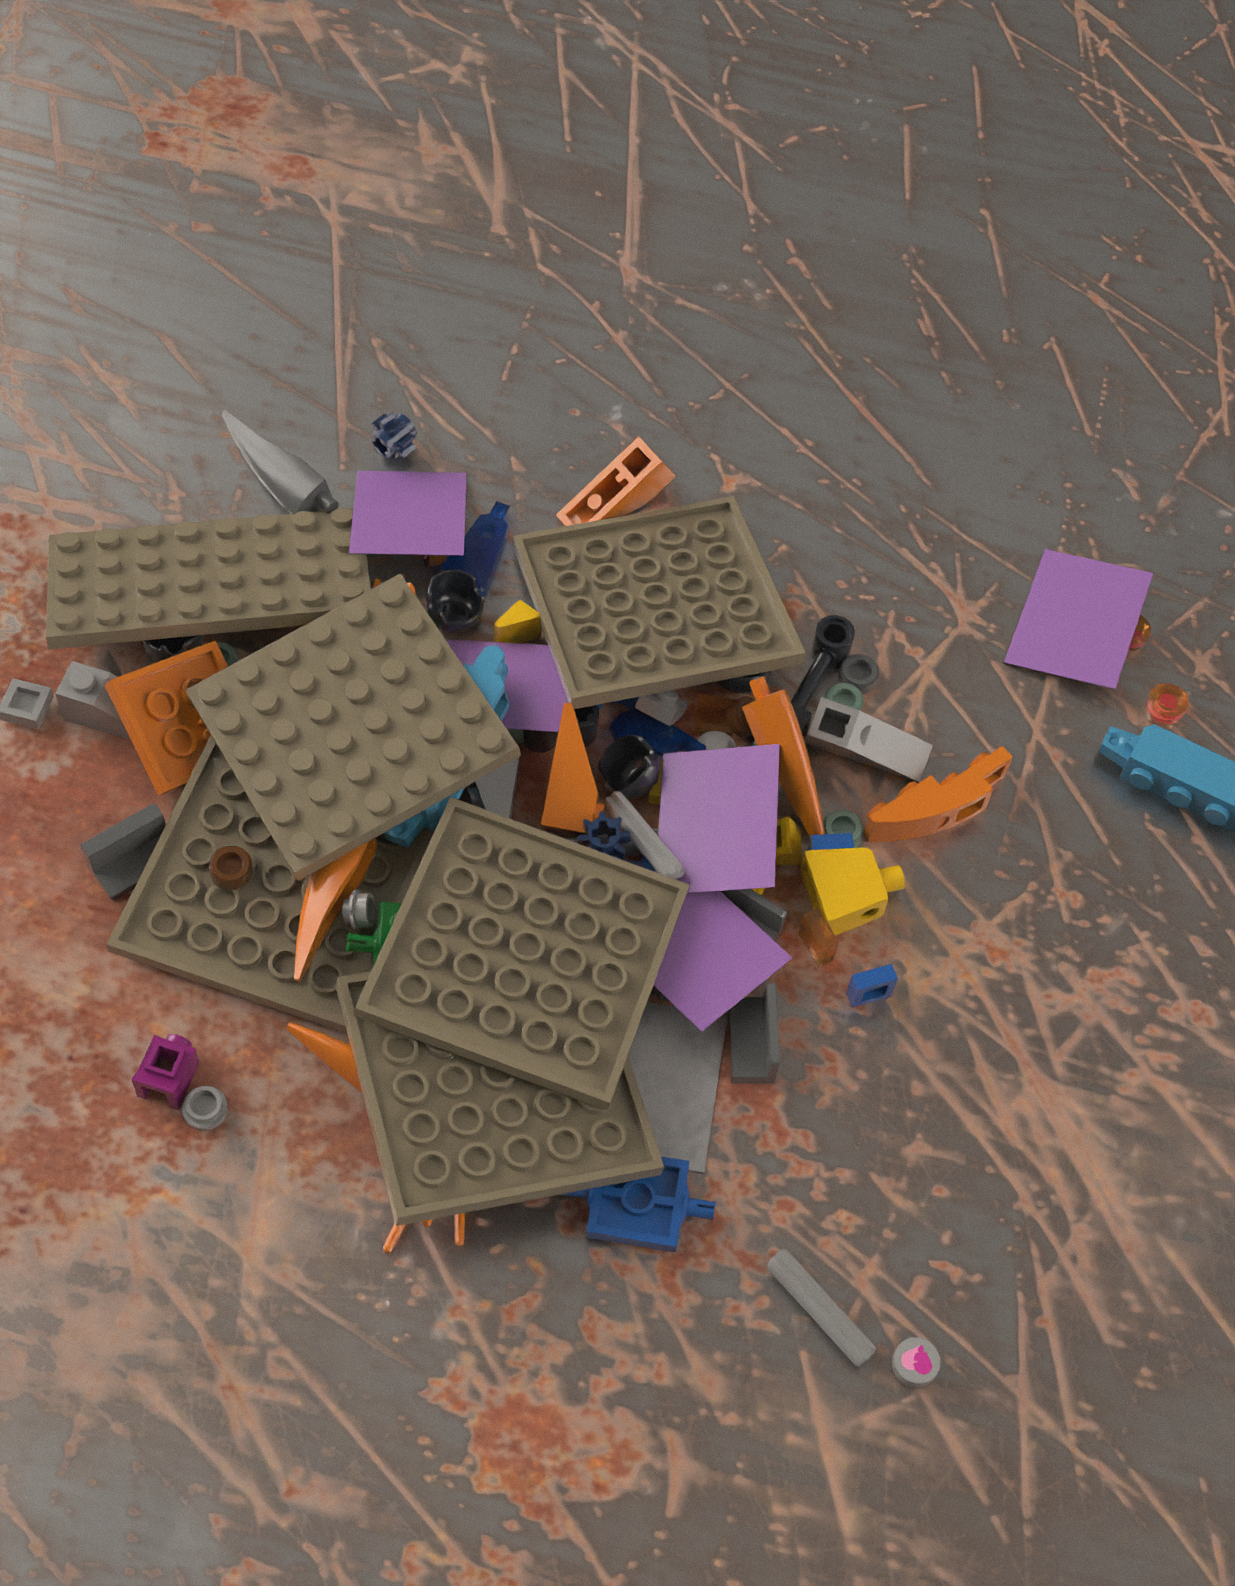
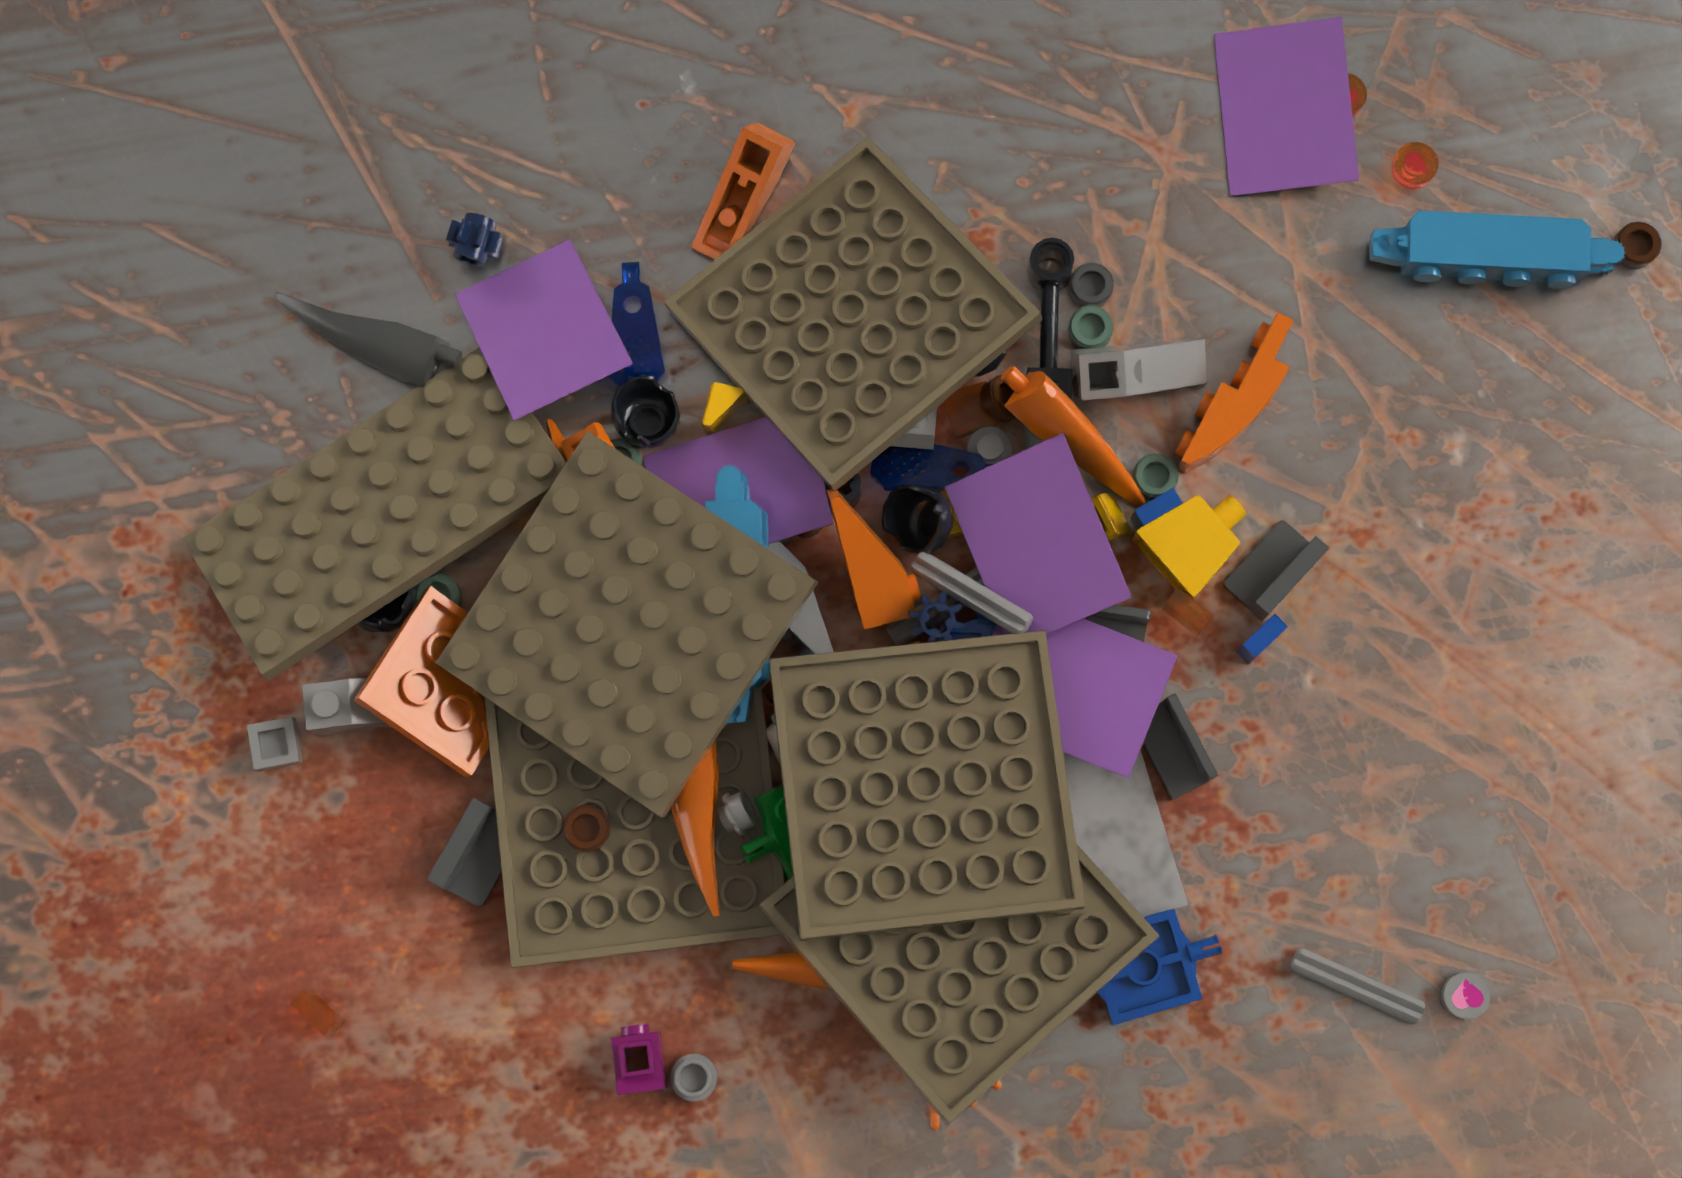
camera: 15 degrees left, 20 degrees up
none -> dark grey panel [1223,520,1329,621]

